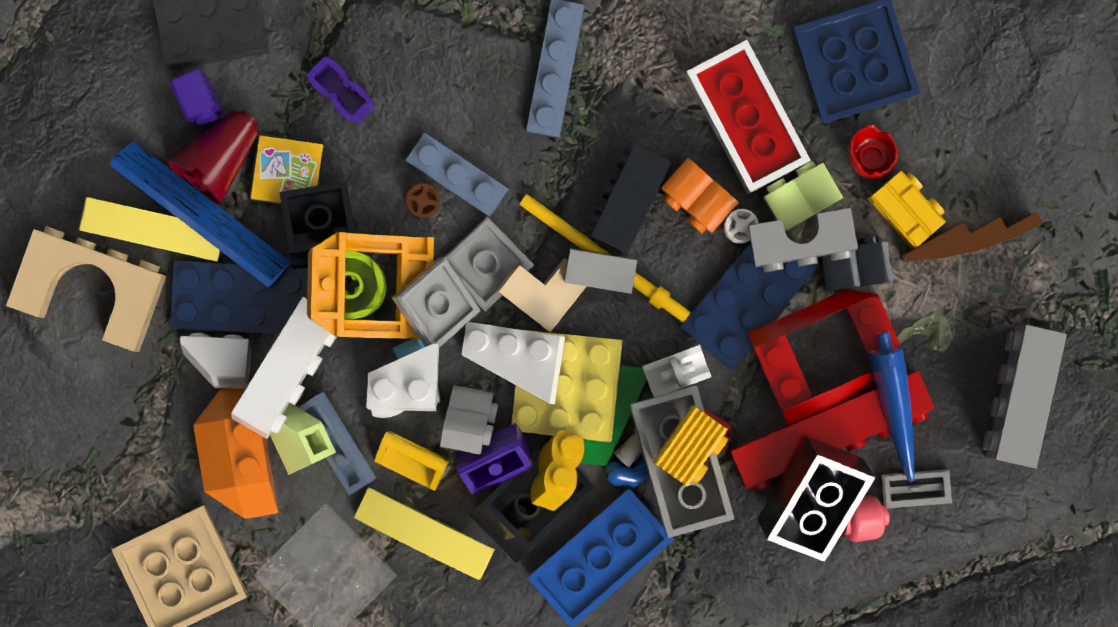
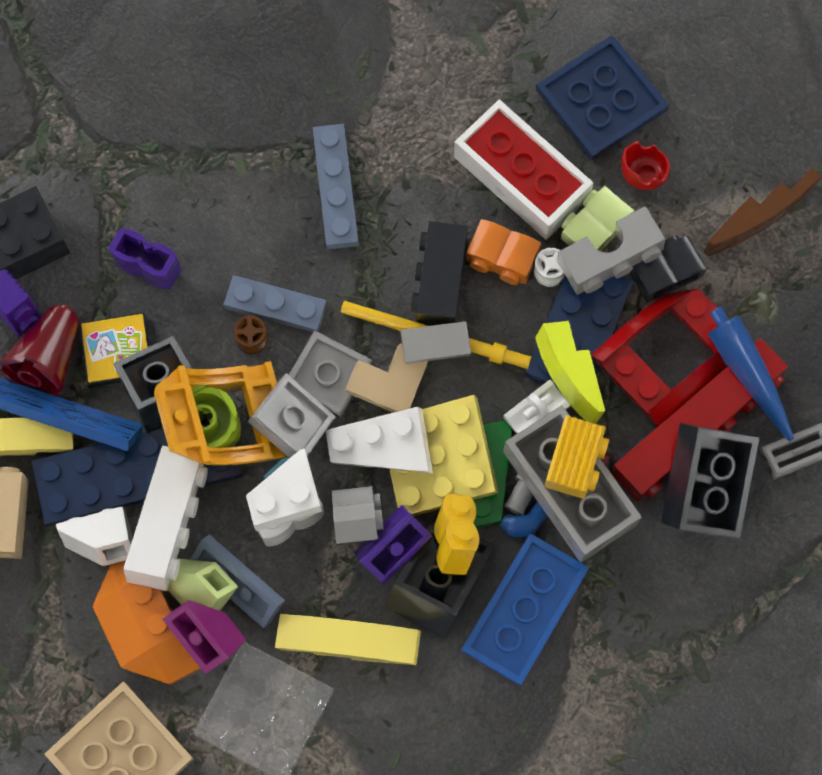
camera: 20 degrees left, 15 degrees down
yellow tile [374,431,450,491] -> none
coral head [841,495,889,542] -> none
yellow brick [868,171,946,249] -> none
none -> magenta slope [162,600,246,674]
none -> neon yellow slope [535,321,605,424]

